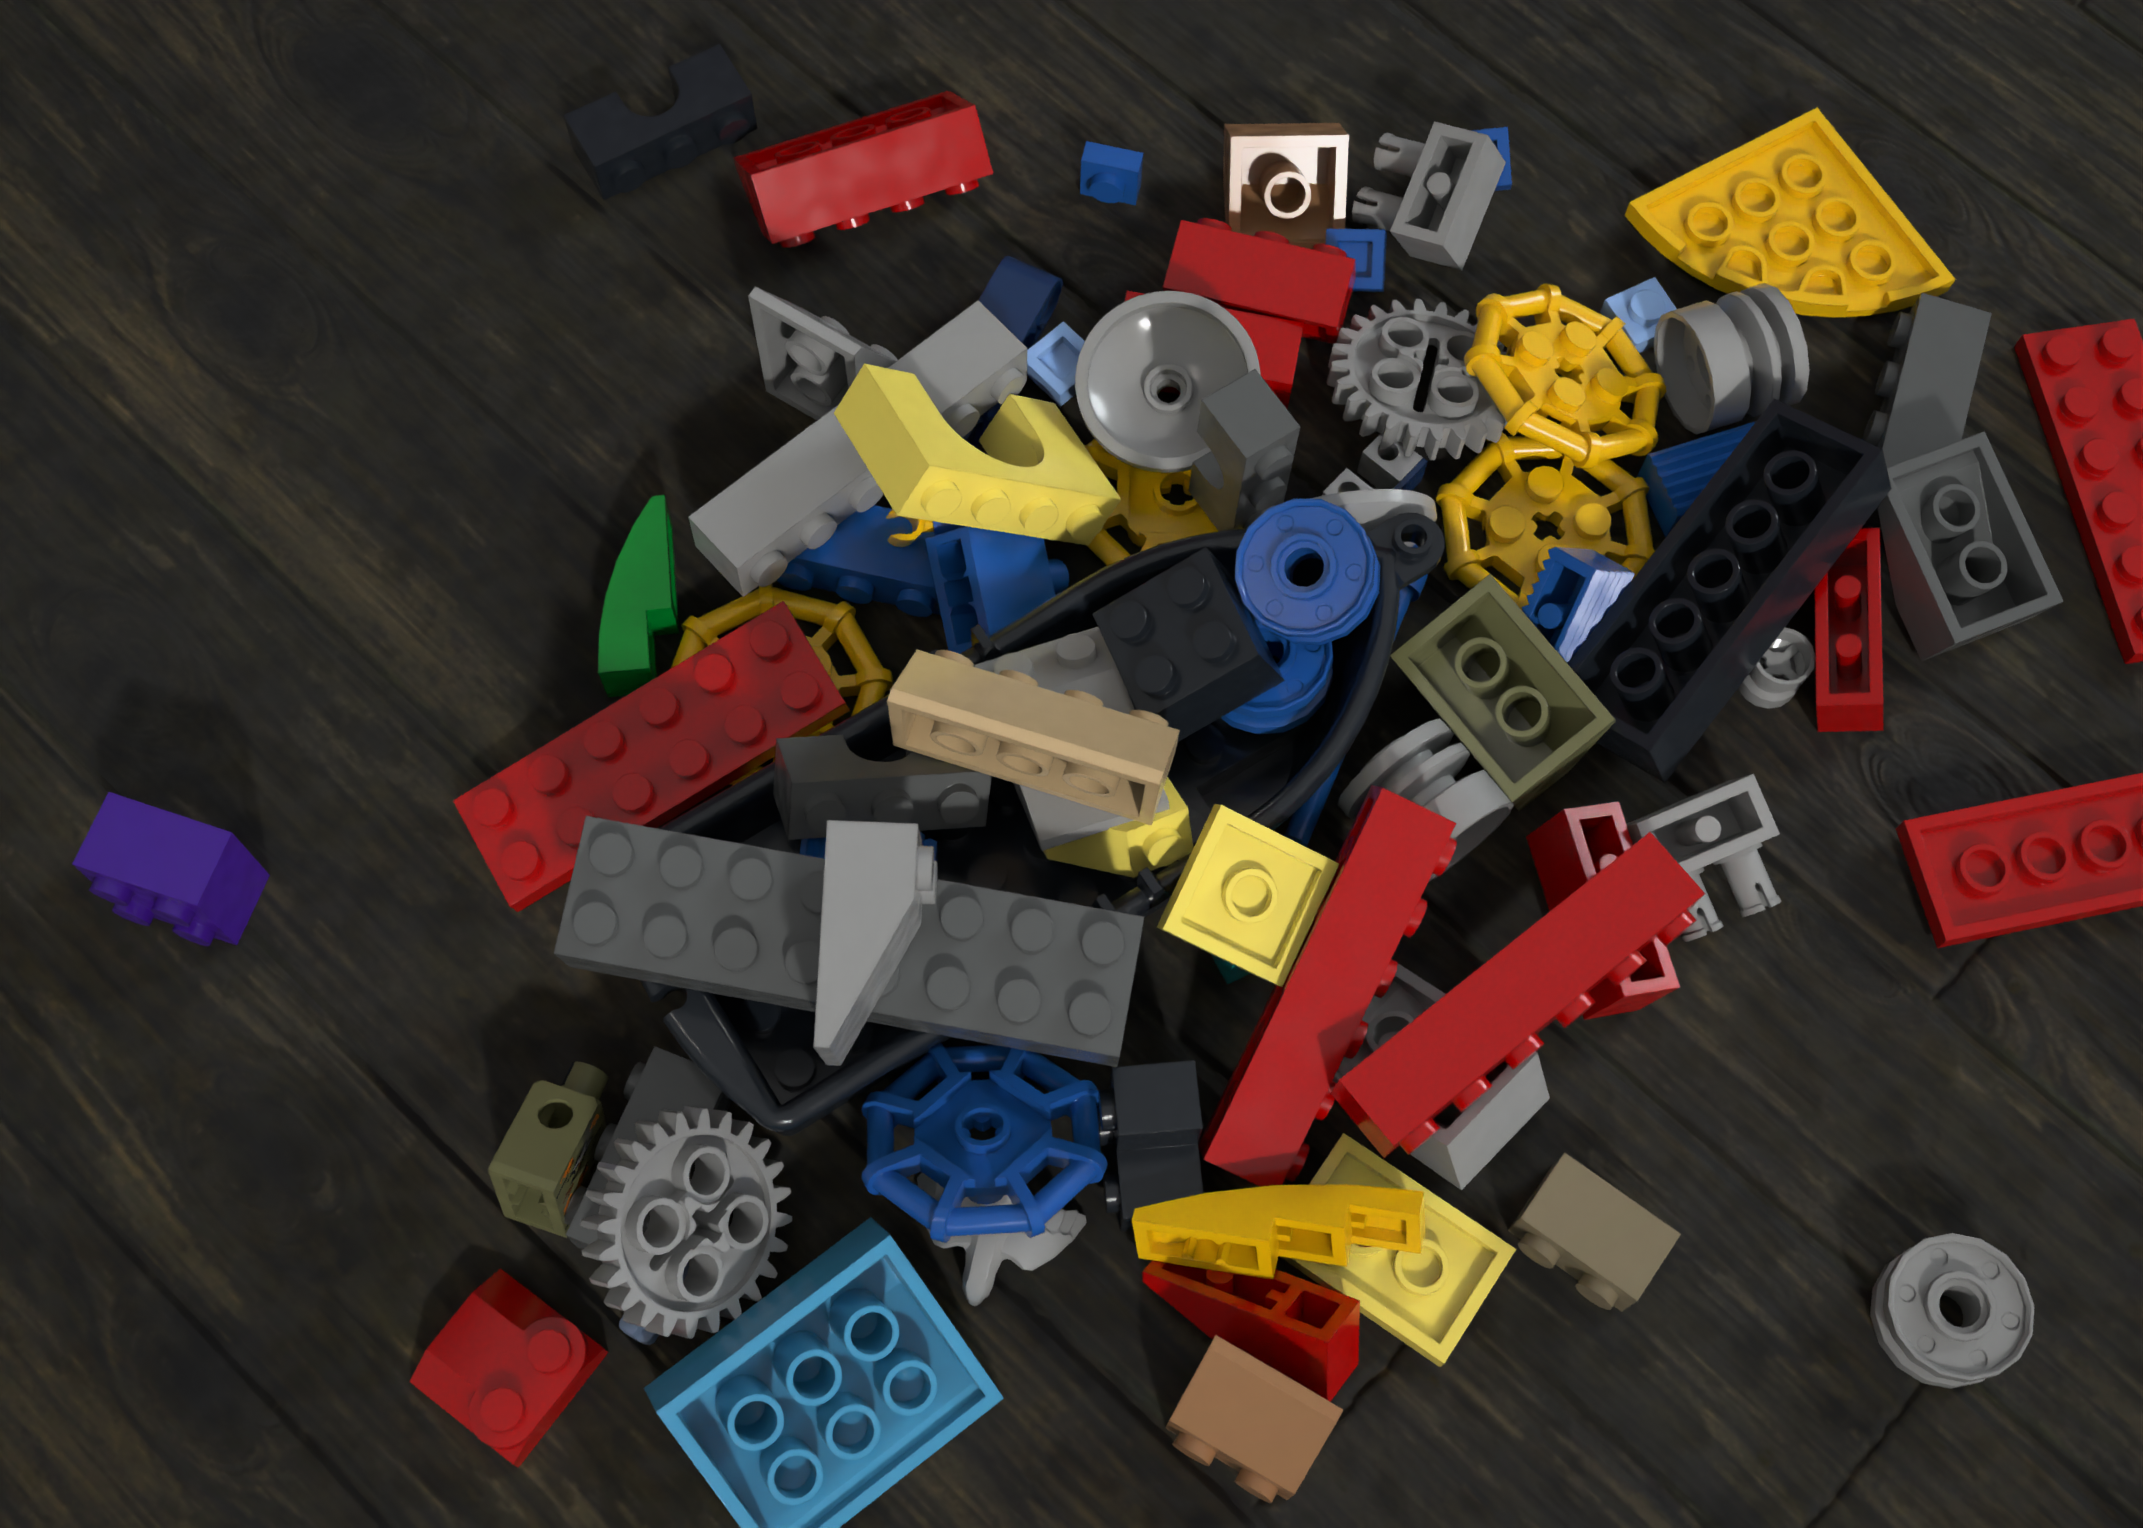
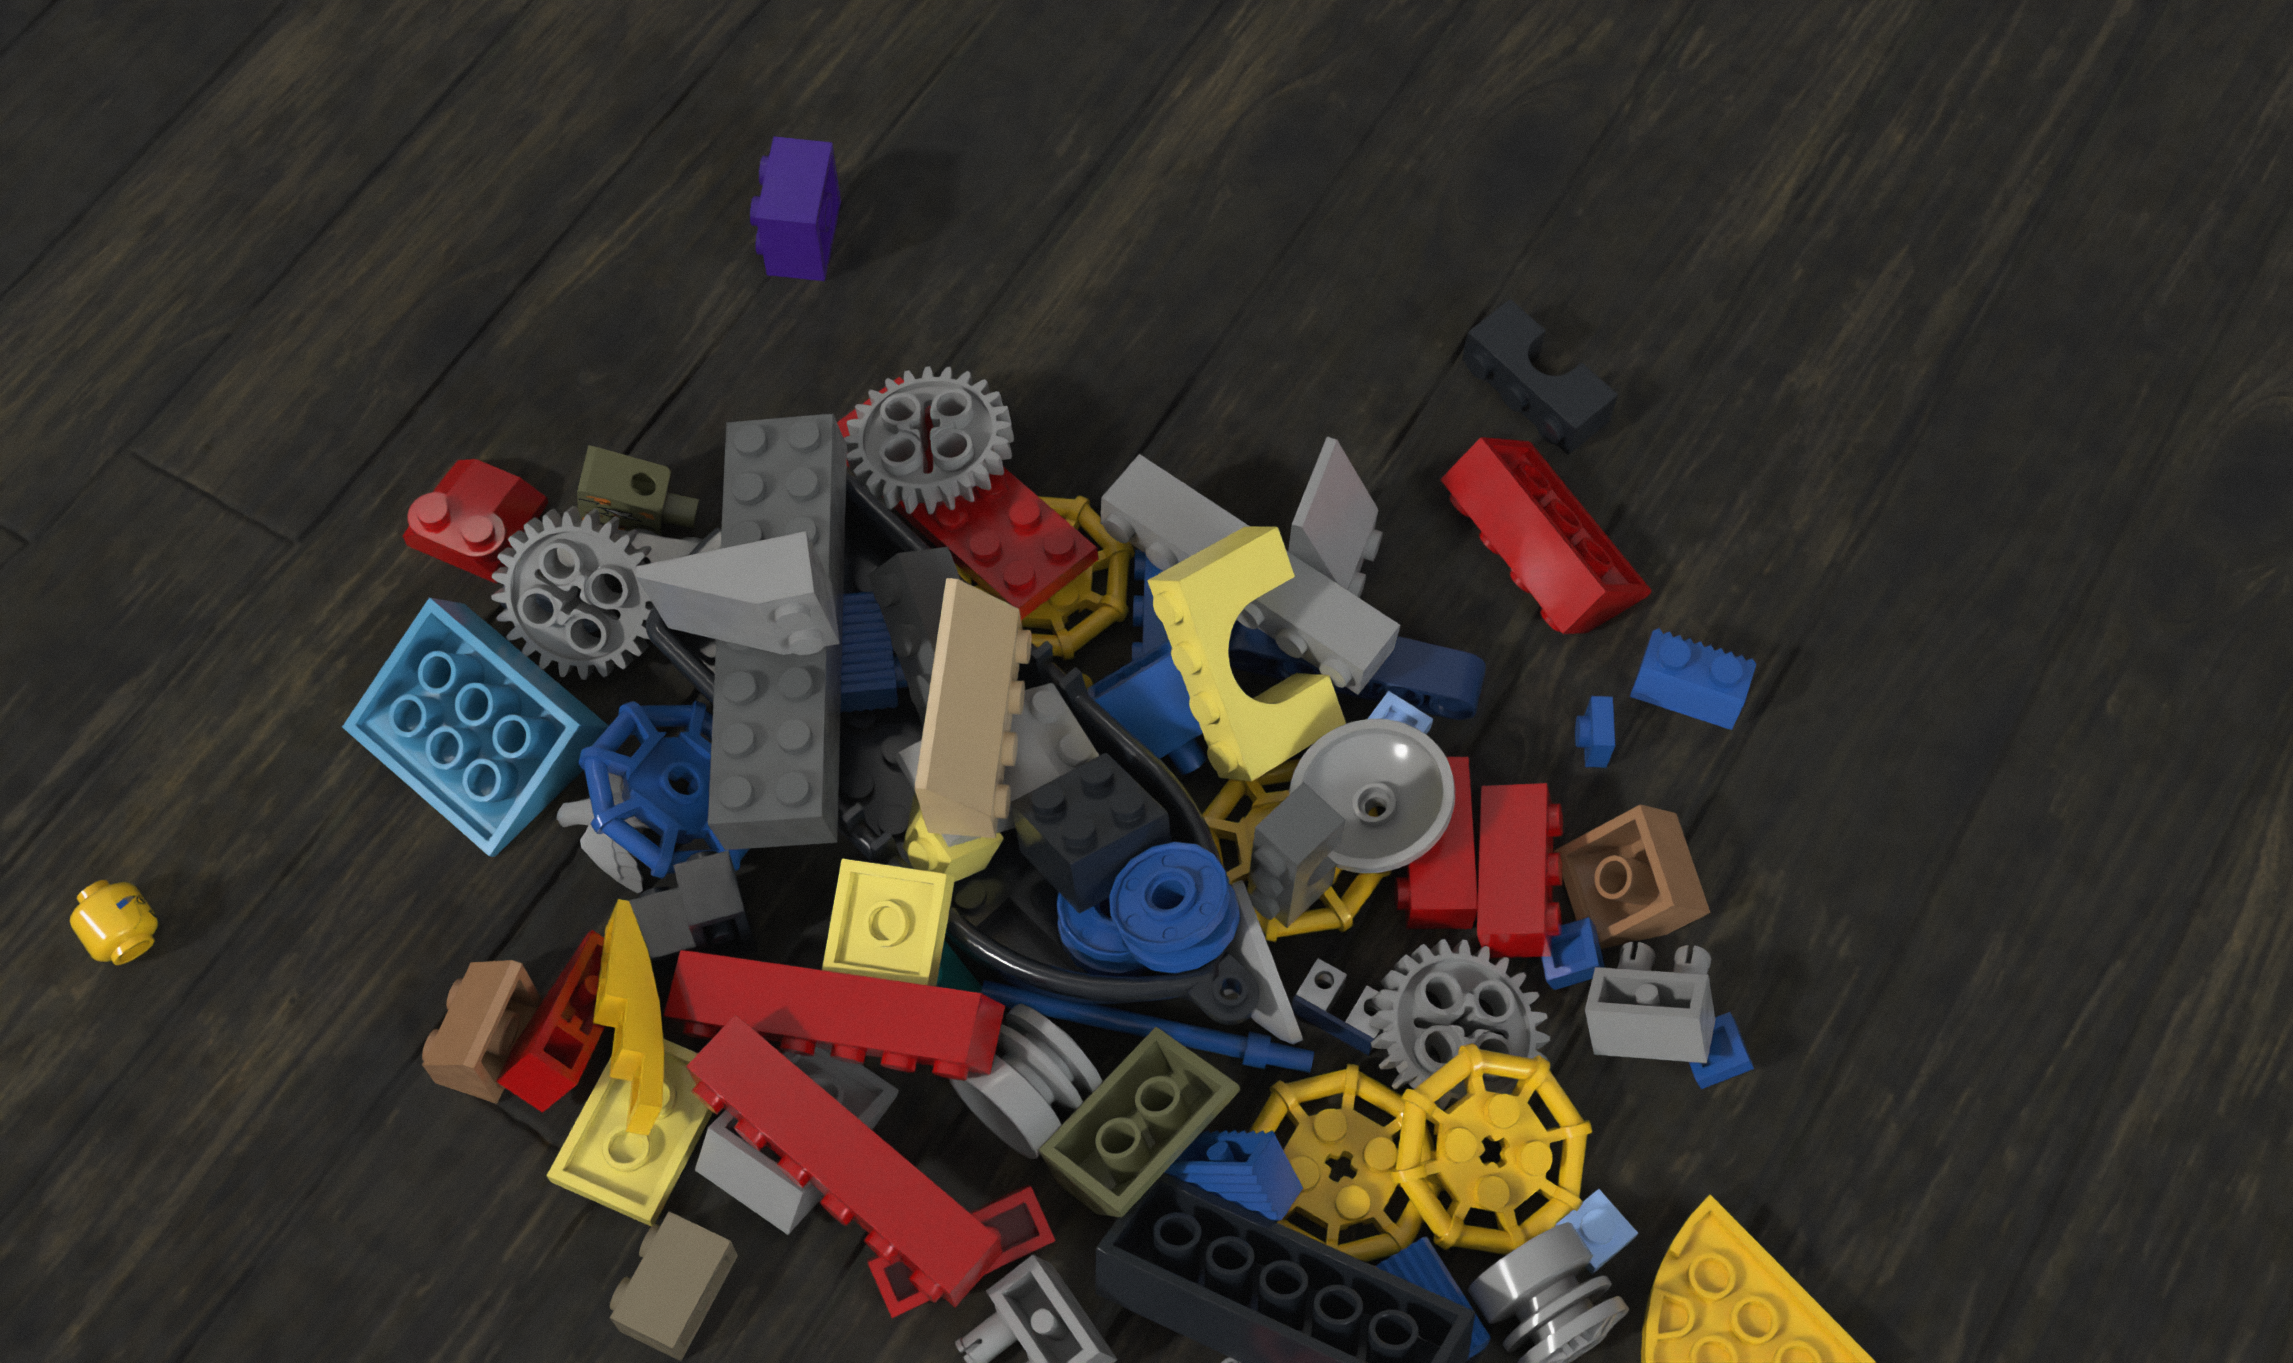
camera: 80 degrees right, 5 degrees down
green slope [598,495,679,697] -> none
none -> light grey gear [844,366,1014,514]
none -> blue brick [1630,628,1756,730]

